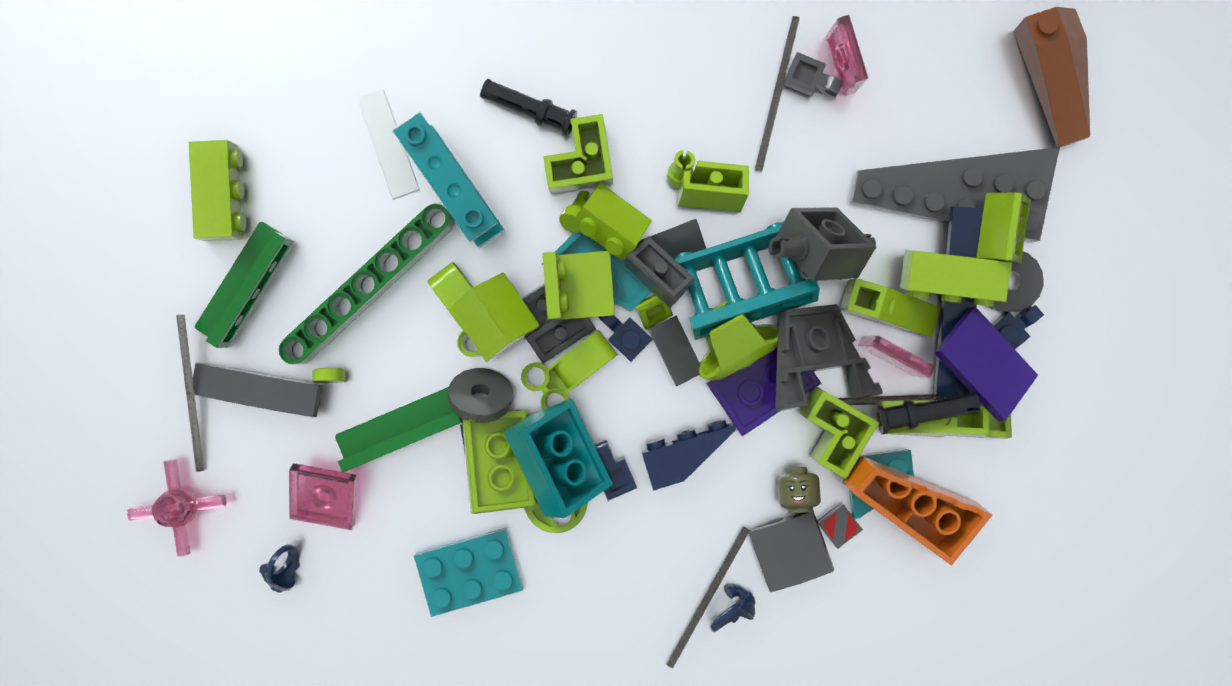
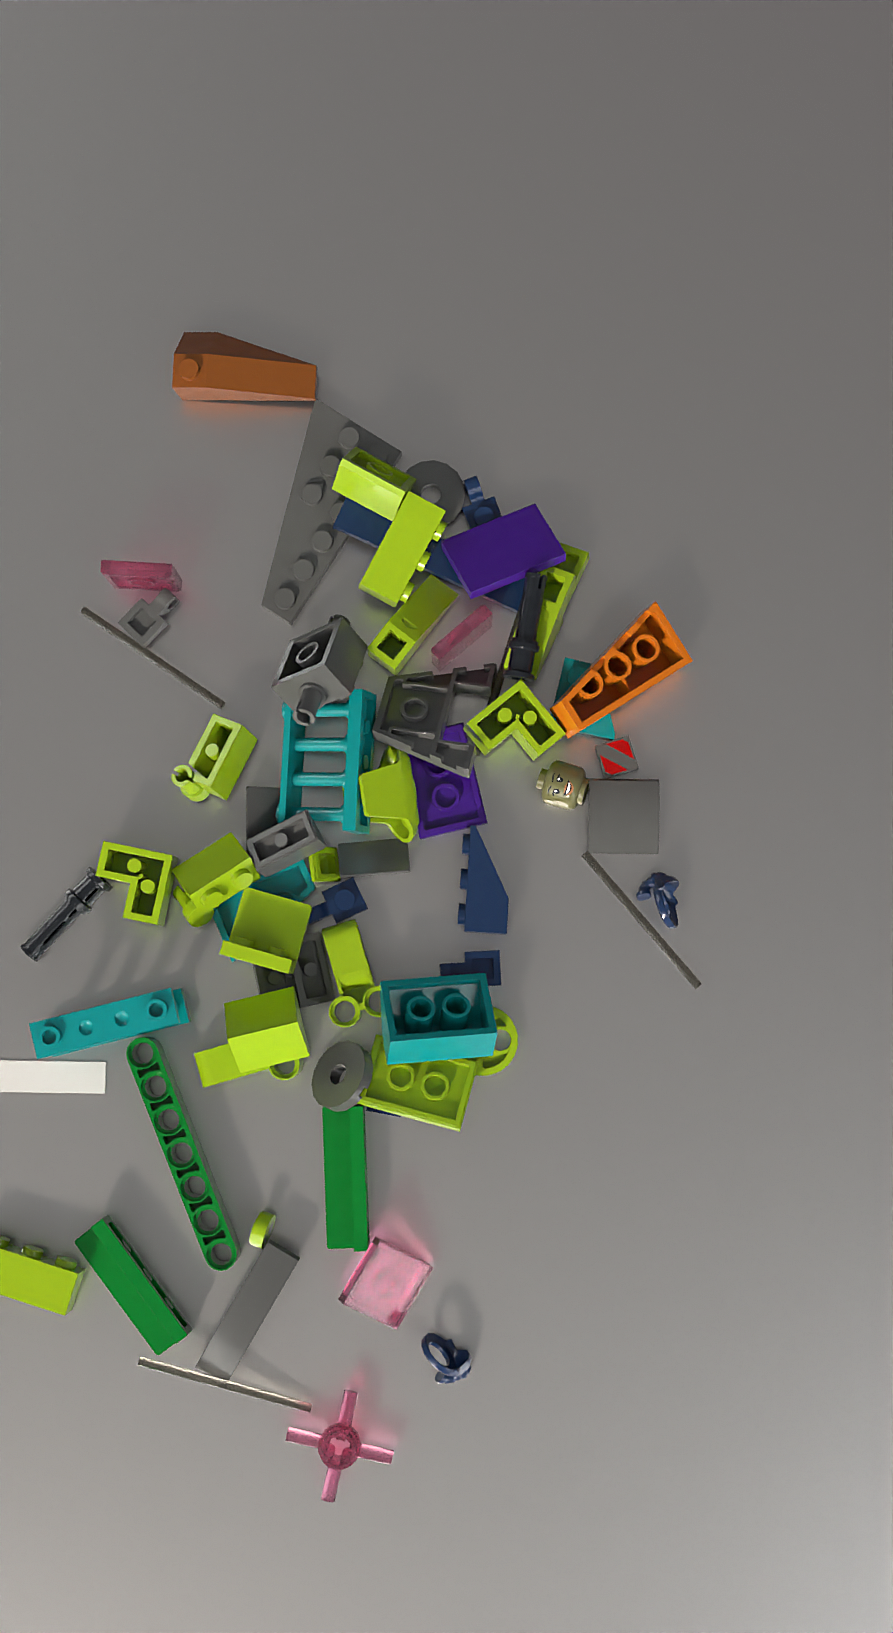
camera: 65 degrees left, 5 degrees down
teal plate [414,527,524,617] -> none

